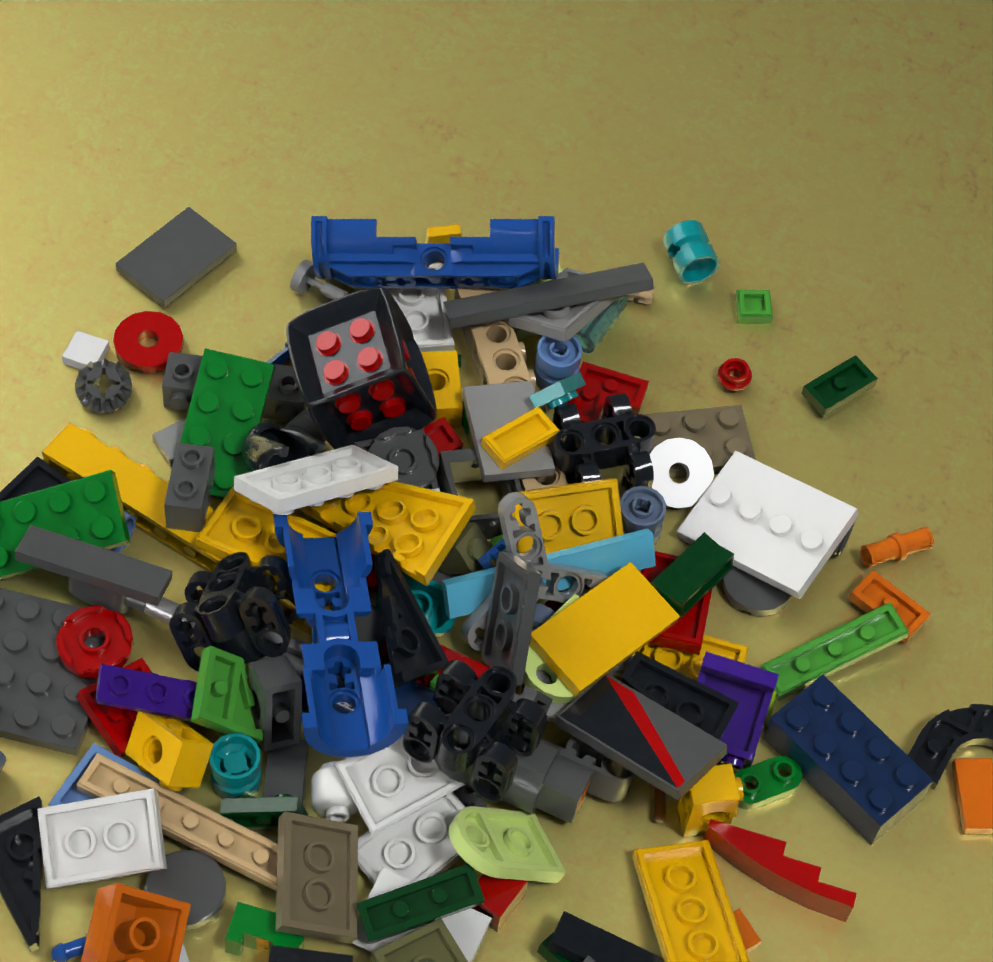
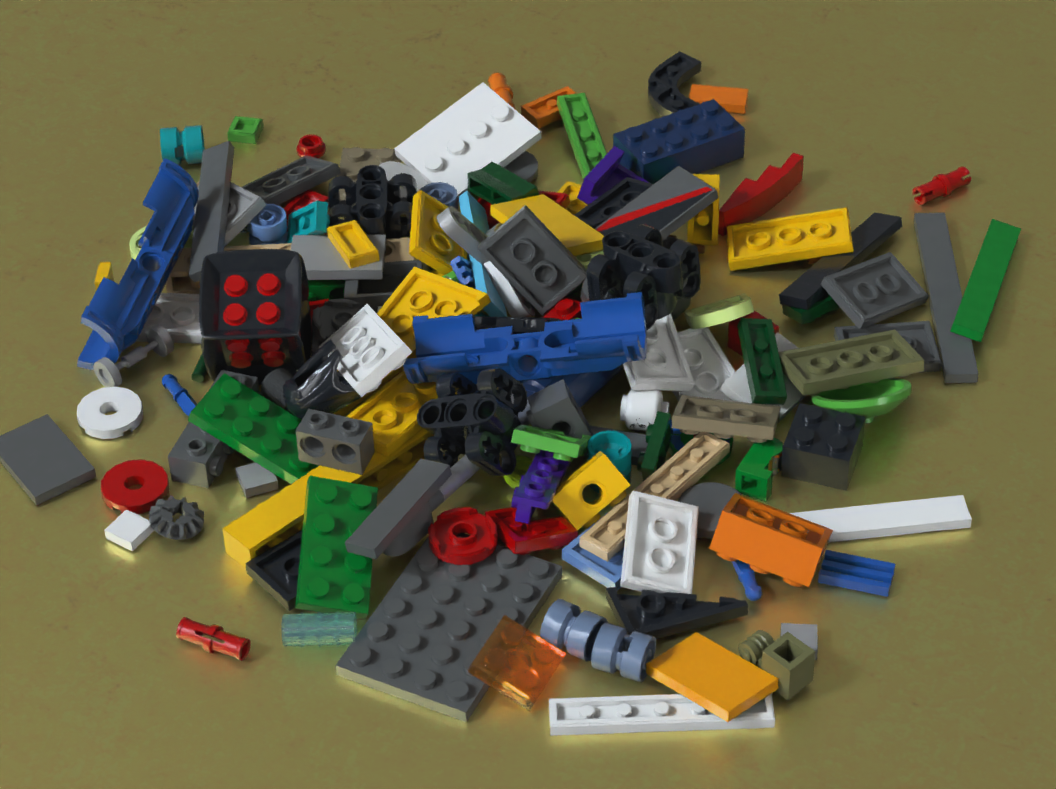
camera: 70 degrees left, 15 degrees down
dark green plate [801,355,878,417] -> none
none -> white tile [77,387,143,439]
none -> dark grey tile [242,155,341,205]

